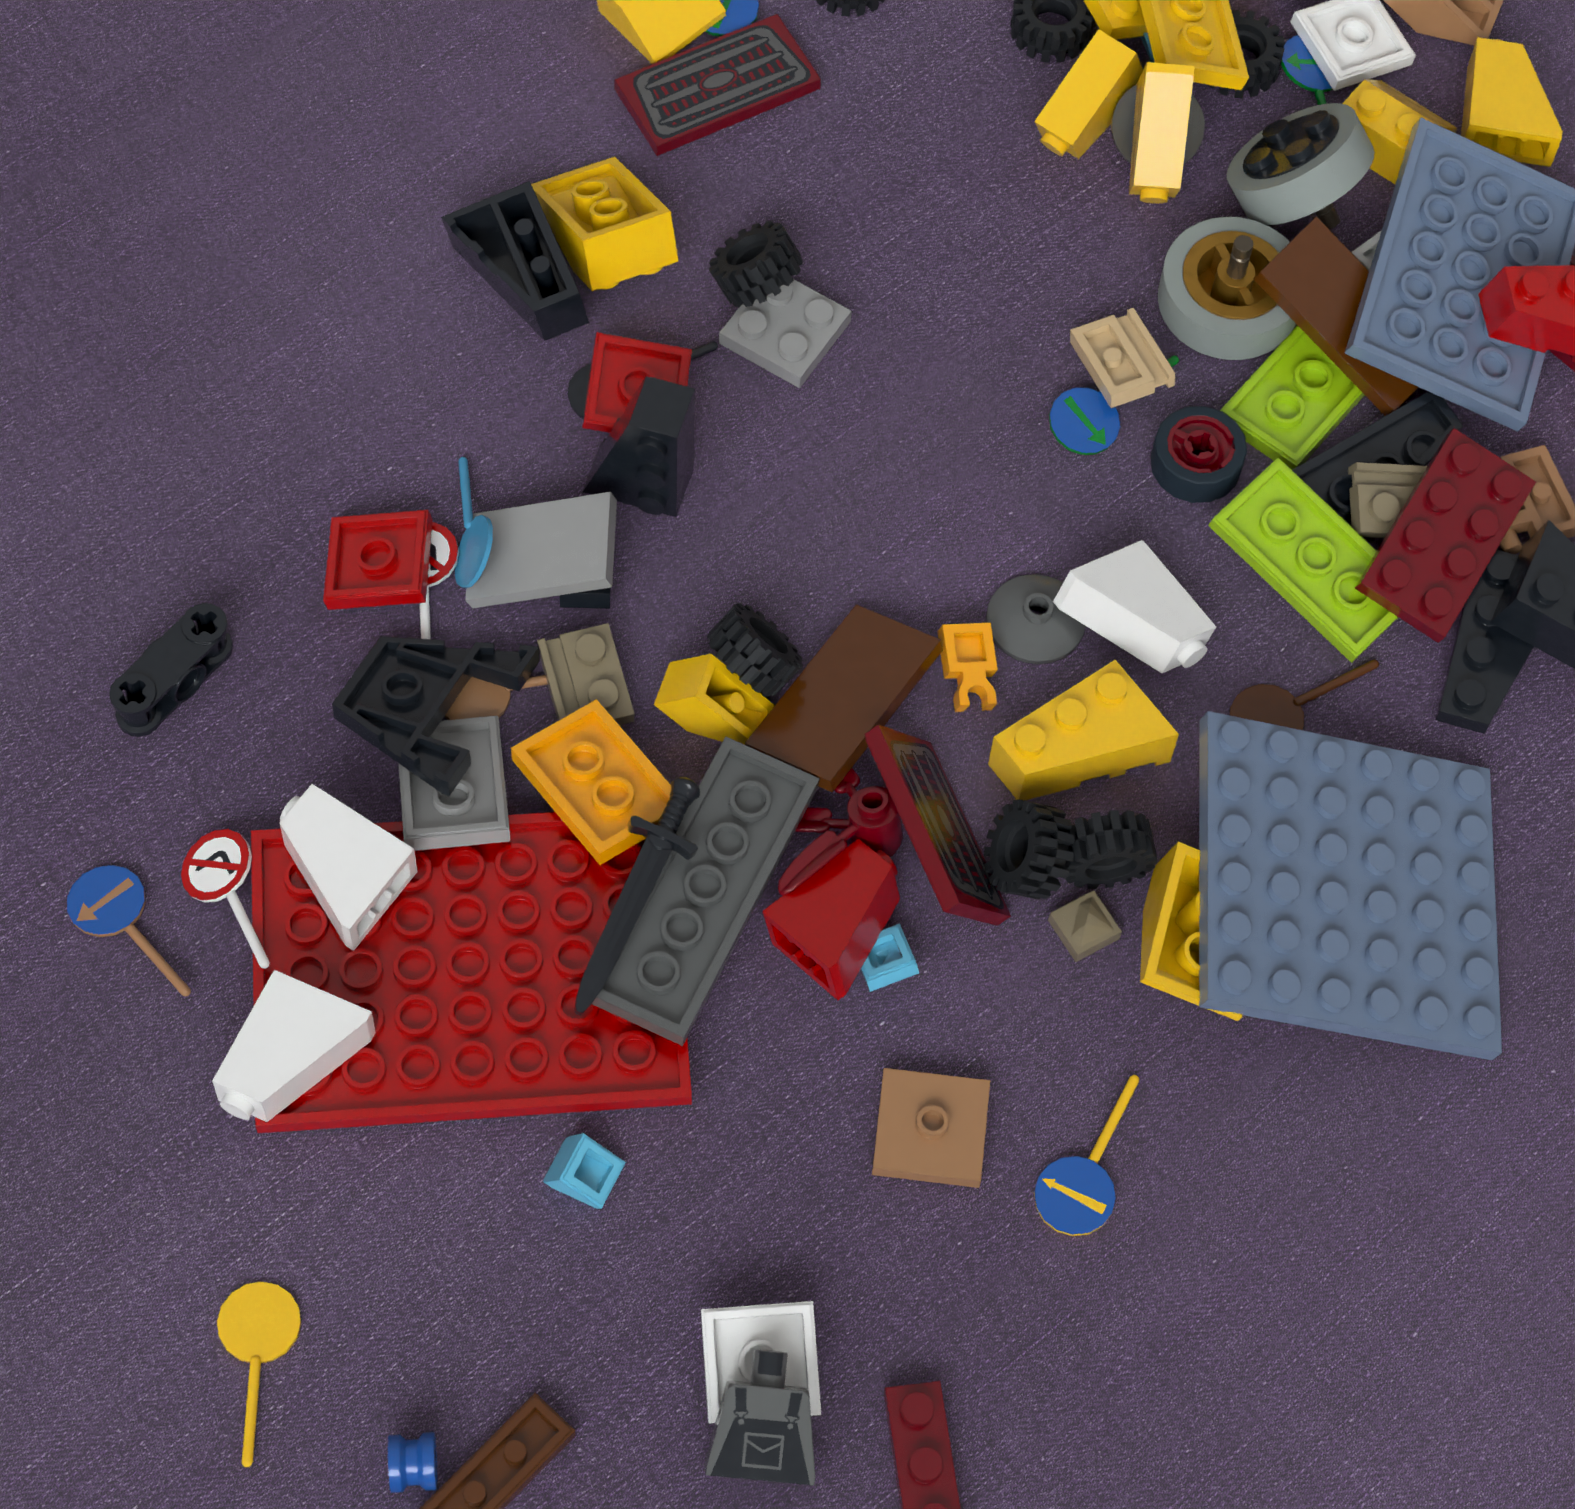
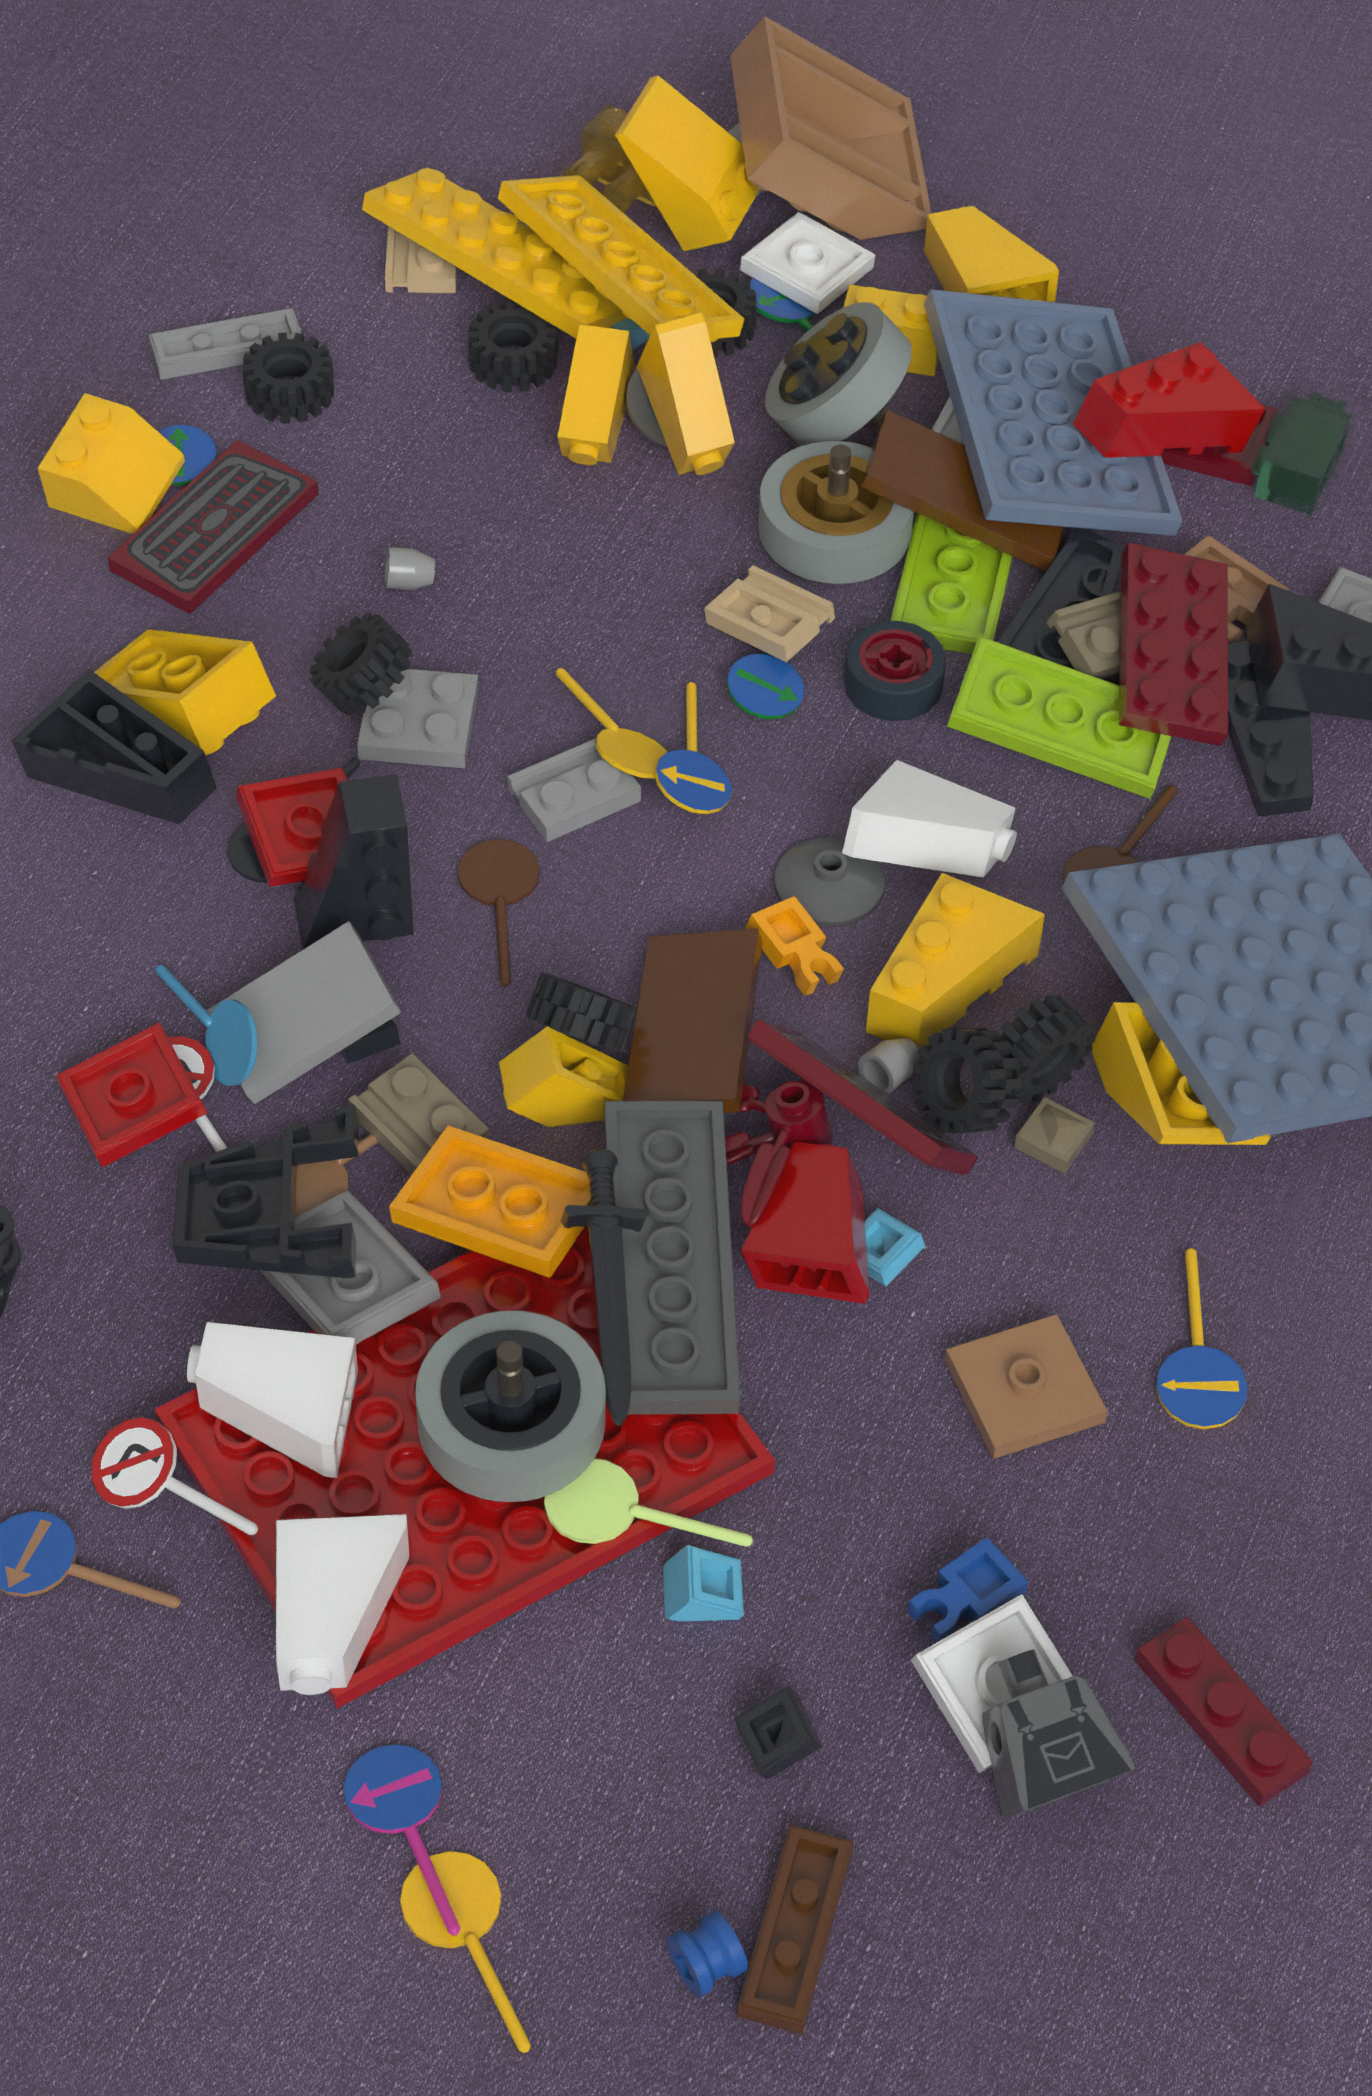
camera: 25 degrees left, 10 degrees down
none -> blue piece [343,1744,460,1936]
none -> light grey hose [384,547,435,591]
none -> wheel [415,1311,606,1502]
none -> reddish brown piece [457,839,540,987]
none -> light grey plate [507,738,641,842]
none -> yellowish green piece [544,1459,753,1547]
none -> yellow piece [556,668,667,779]
none -> blue piece [654,682,732,814]
none -> black tile [733,1685,823,1780]
none -> light grey hose [858,1038,920,1094]
none -> blue plate [908,1537,1029,1643]

